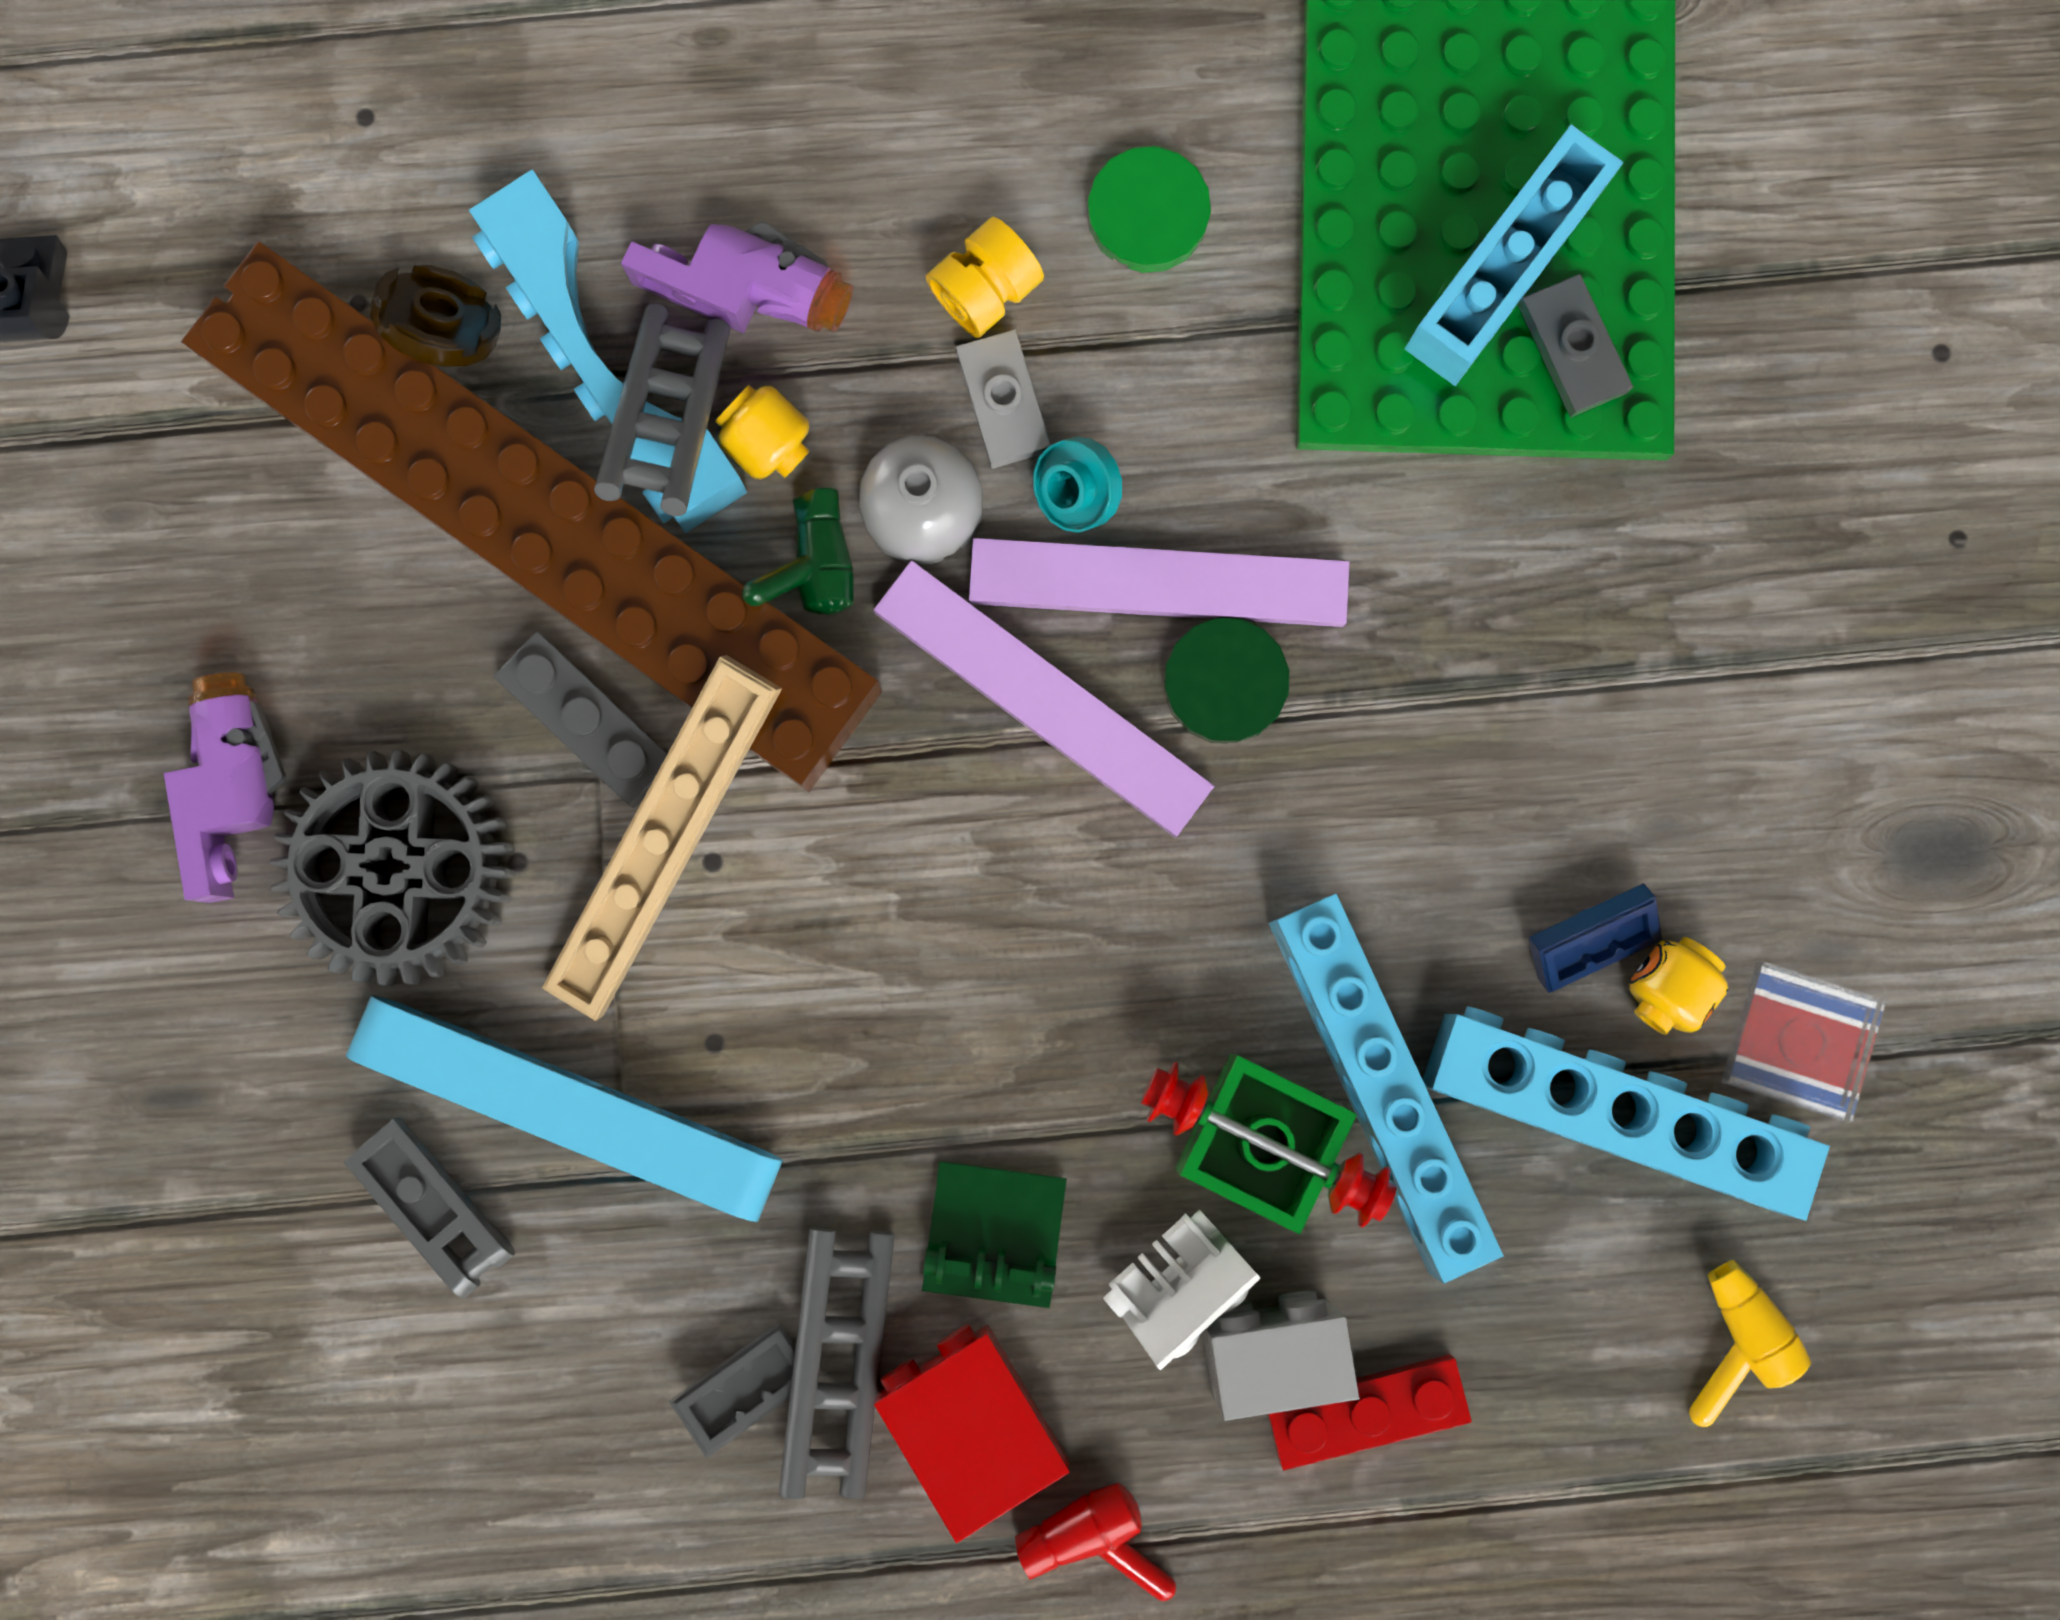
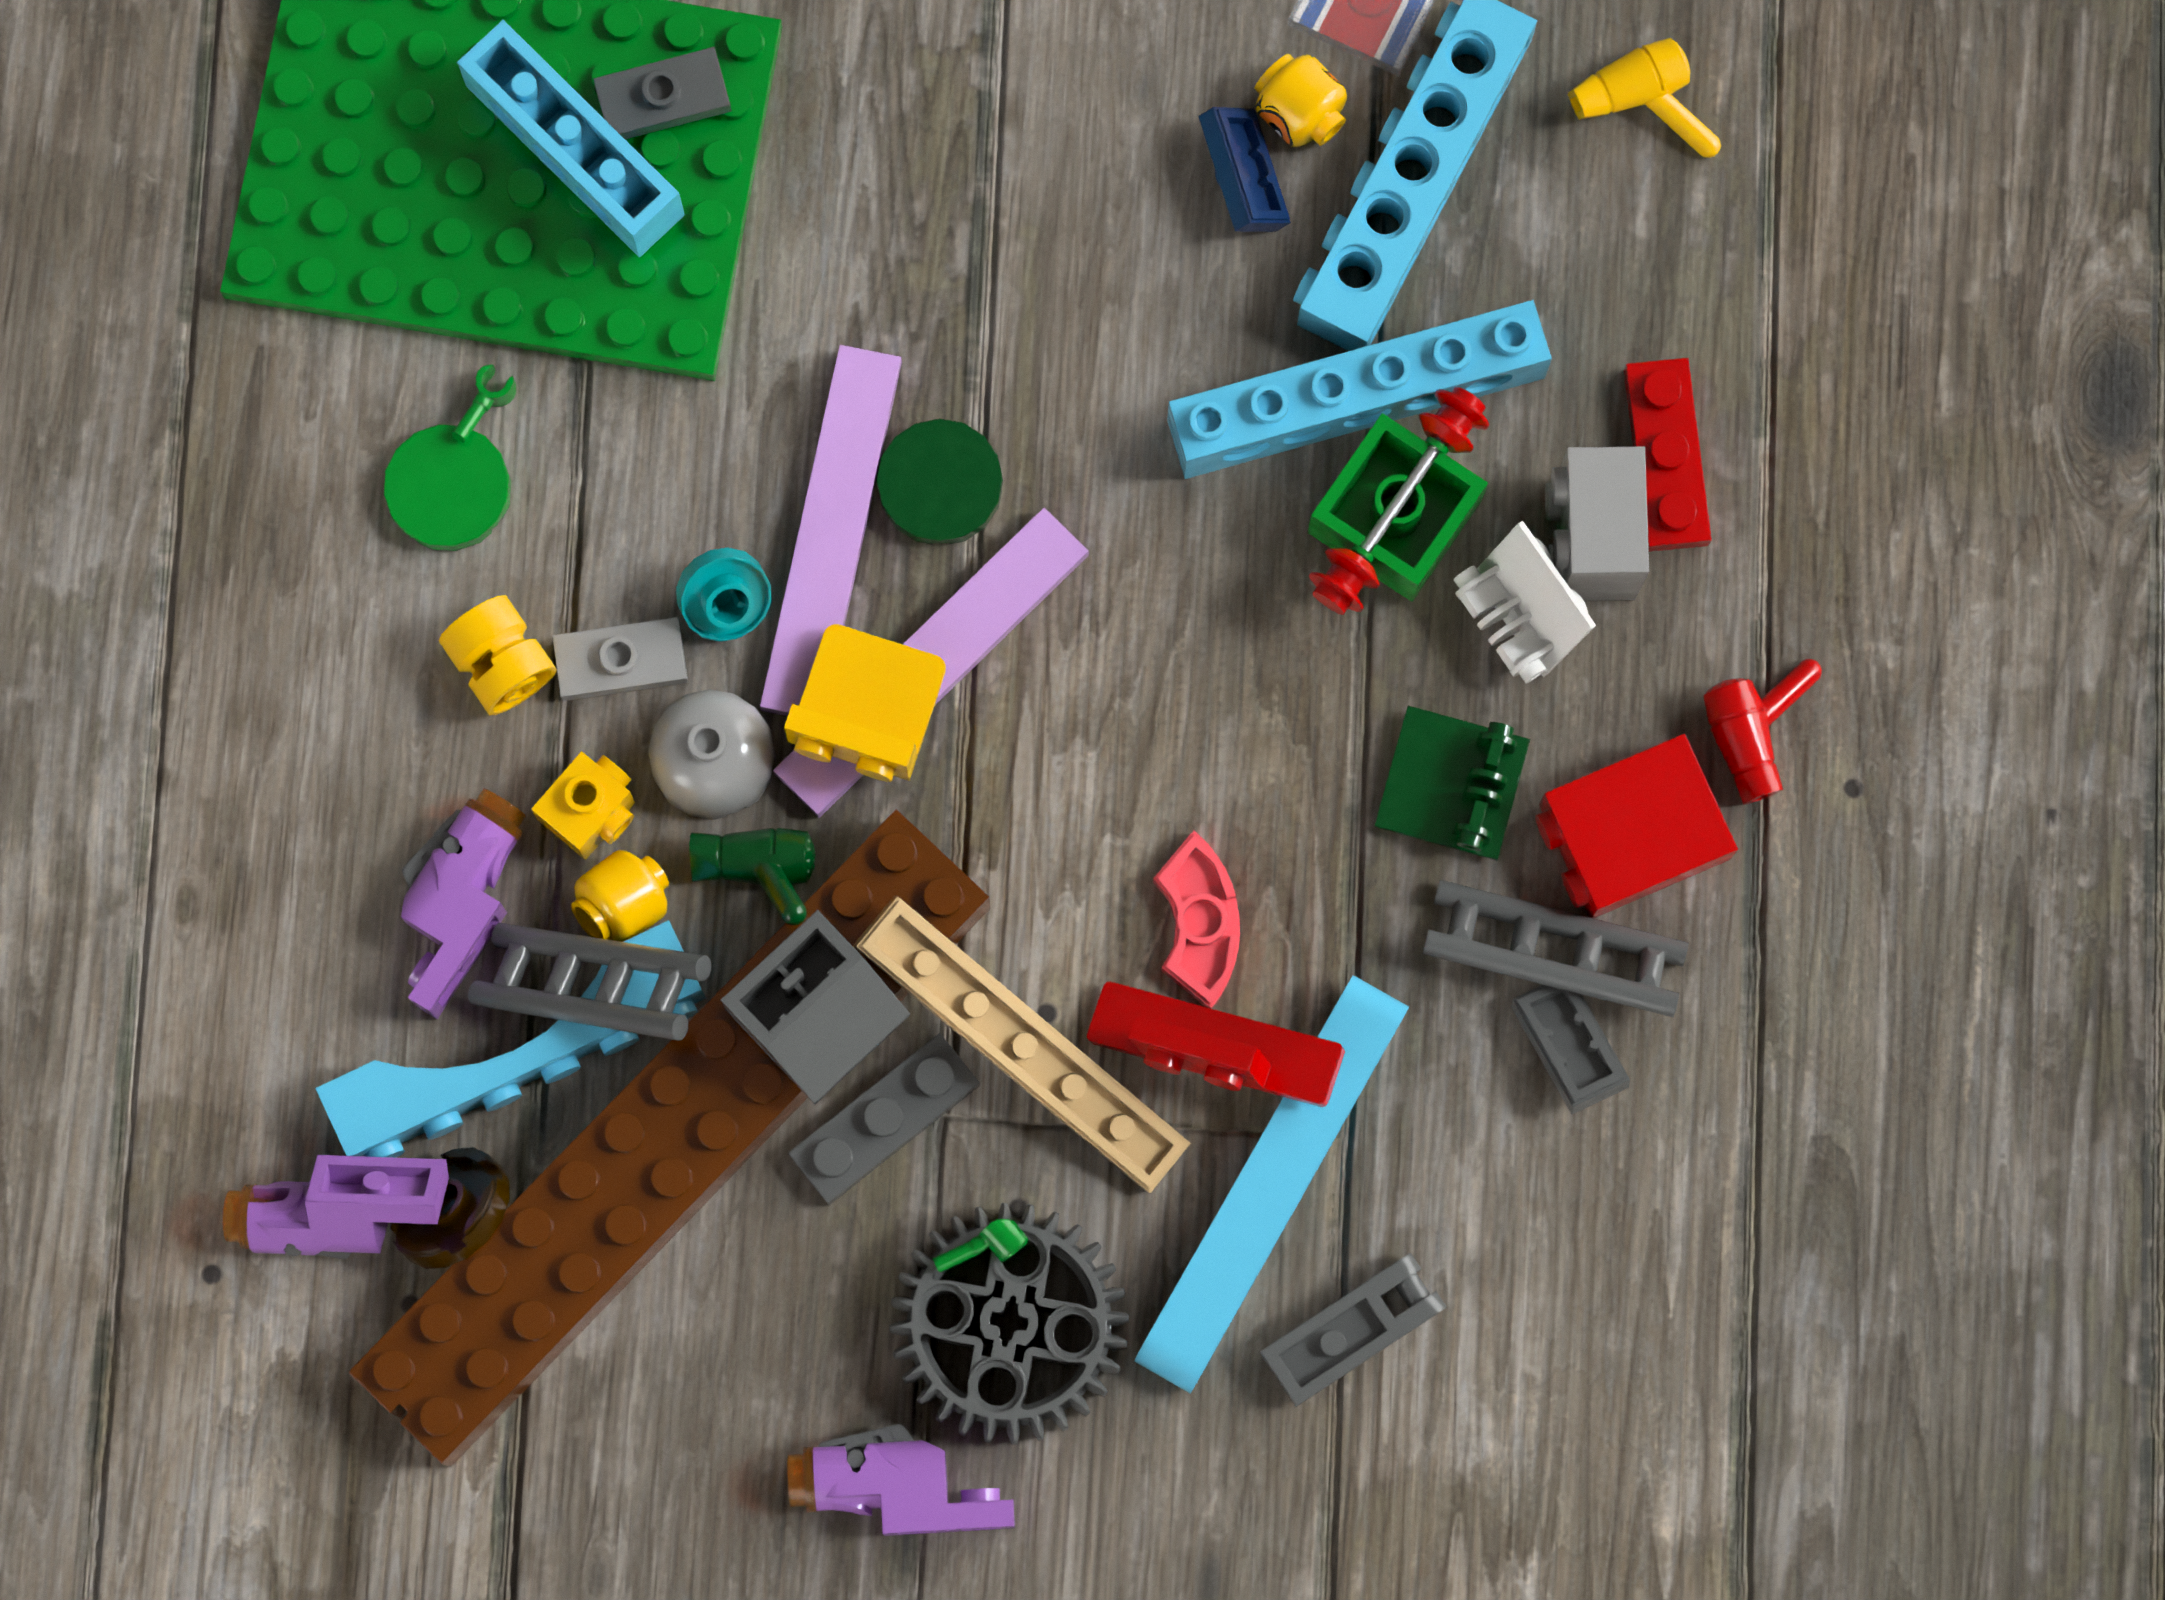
camera: 80 degrees left, 5 degrees down
none -> medium lavender plate [223,1155,449,1259]
none -> green hand [452,364,517,443]
none -> yellow brick [531,751,635,860]
none -> dark grey slope [721,910,910,1105]
none -> yellow bracket [784,624,946,782]
none -> green hand [933,1219,1028,1272]
none -> red bracket [1087,981,1345,1107]
none -> coral tile [1153,830,1240,1009]

